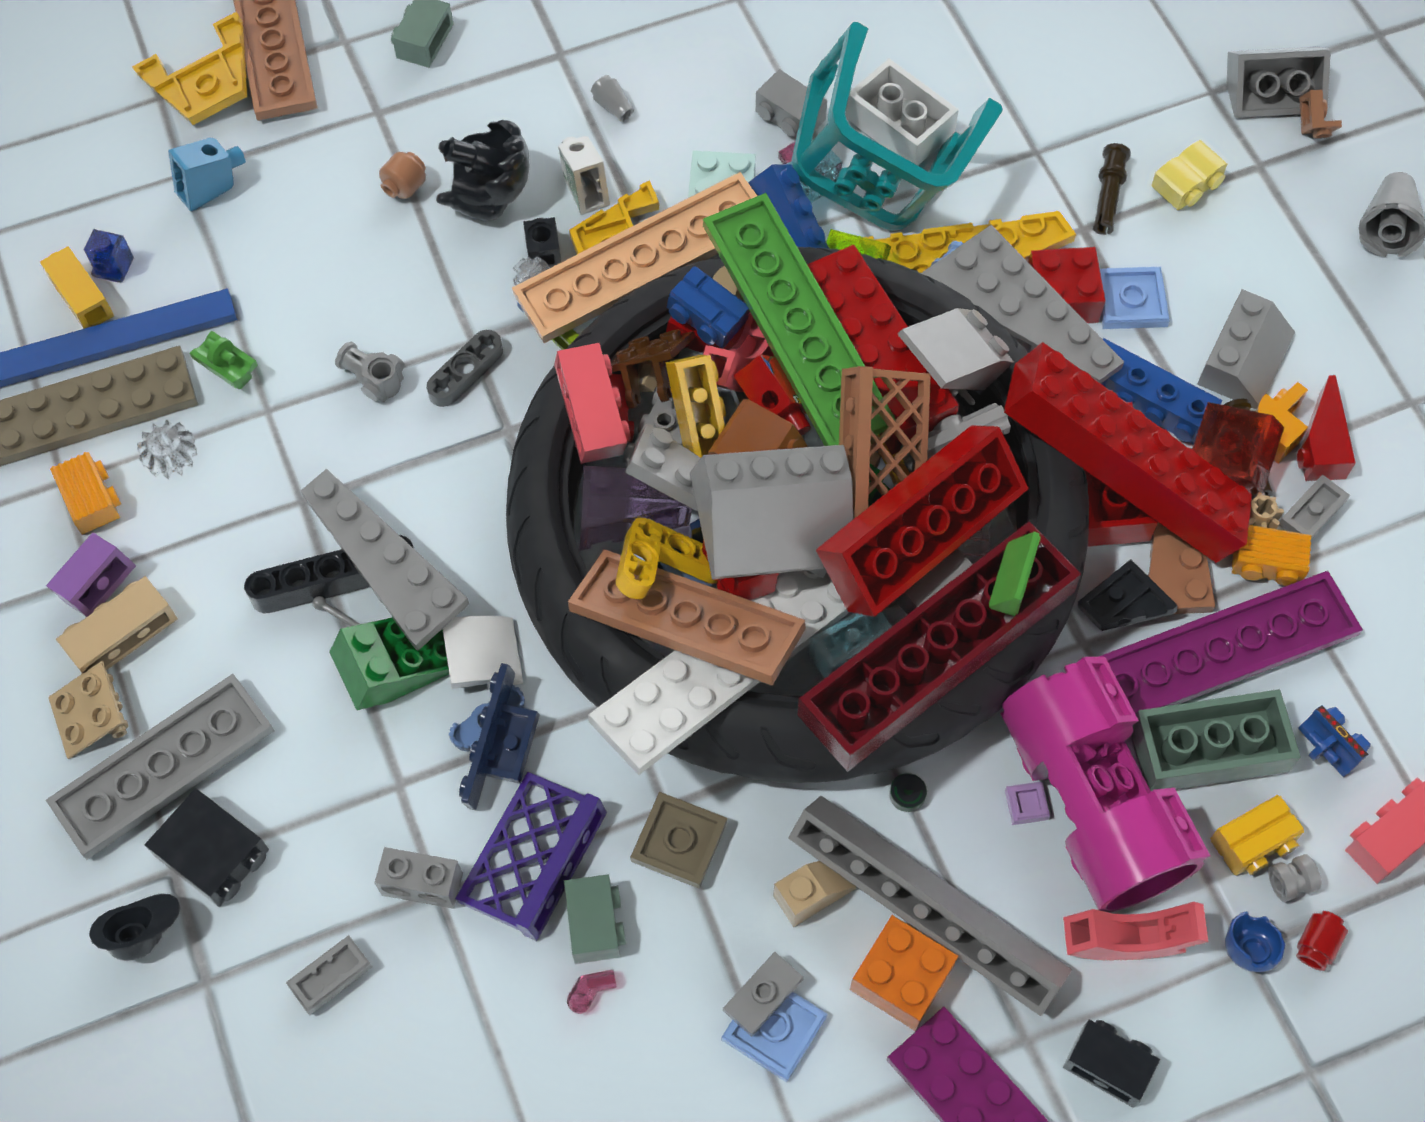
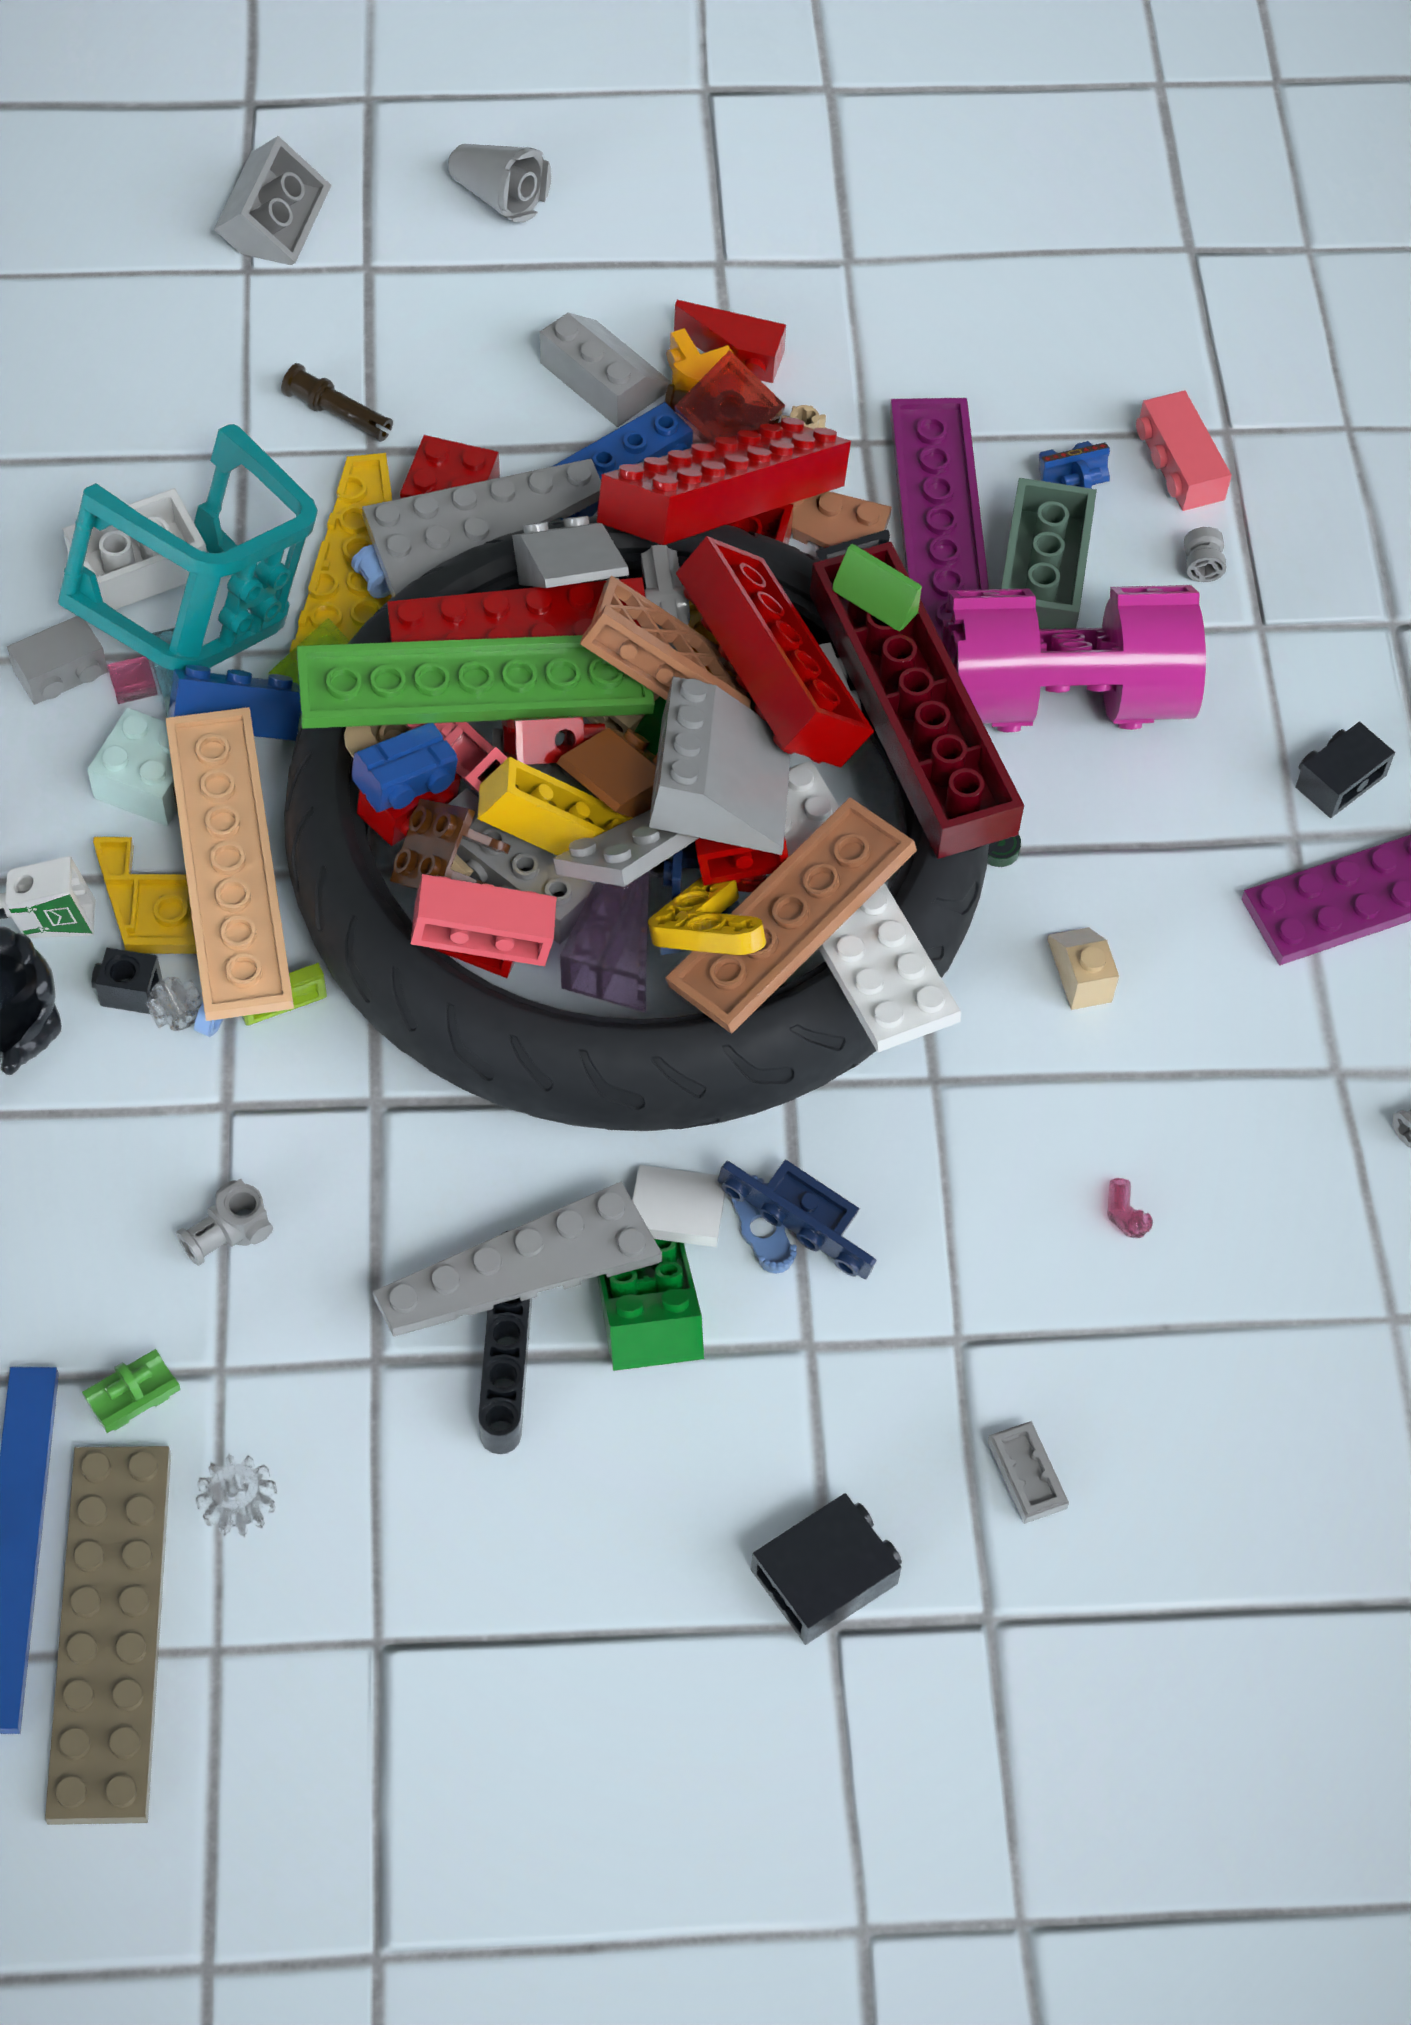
camera: 75 degrees left, 5 degrees down
medium lavender brick [46,532,136,617] -> none
light grey plate [46,674,274,860] -> none
tan hinge [48,661,129,759] -> none
light orange brick [50,452,121,535] -> none
tan brick [56,576,178,674] -> none
black piece [89,893,180,961] -> none
light grey hinge [312,596,359,626] -> none
light grey brick [374,847,463,909] -> none
dark grey beam [426,330,503,407] -> none
dark purple fence [455,771,607,941] -> none
sand green piece [564,874,626,964] -> none
dark tan plate [630,792,727,889] -> none
light blue tile [721,992,828,1082] -> none
light grey plate [723,952,803,1037] -> none
light grey brick [788,796,1072,1016] -> none
clear light blue brick [809,611,892,679] -> none
orange brick [850,915,958,1031] -> none
lavender tile [1005,782,1050,825] -> none
coral arch [1063,902,1209,960] -> none
light blue tile [1100,267,1170,329] -> none
light yellow brick [1151,140,1227,210] -> none
yellow brick [1210,795,1304,876] -> none
blue hair [1225,911,1285,972] -> none
light orange brick [1231,525,1312,586] -> none
light grey plate [1279,474,1350,539] -> none
red brick [1296,911,1348,971] -> none
nougat bracket [1300,90,1342,138] -> none

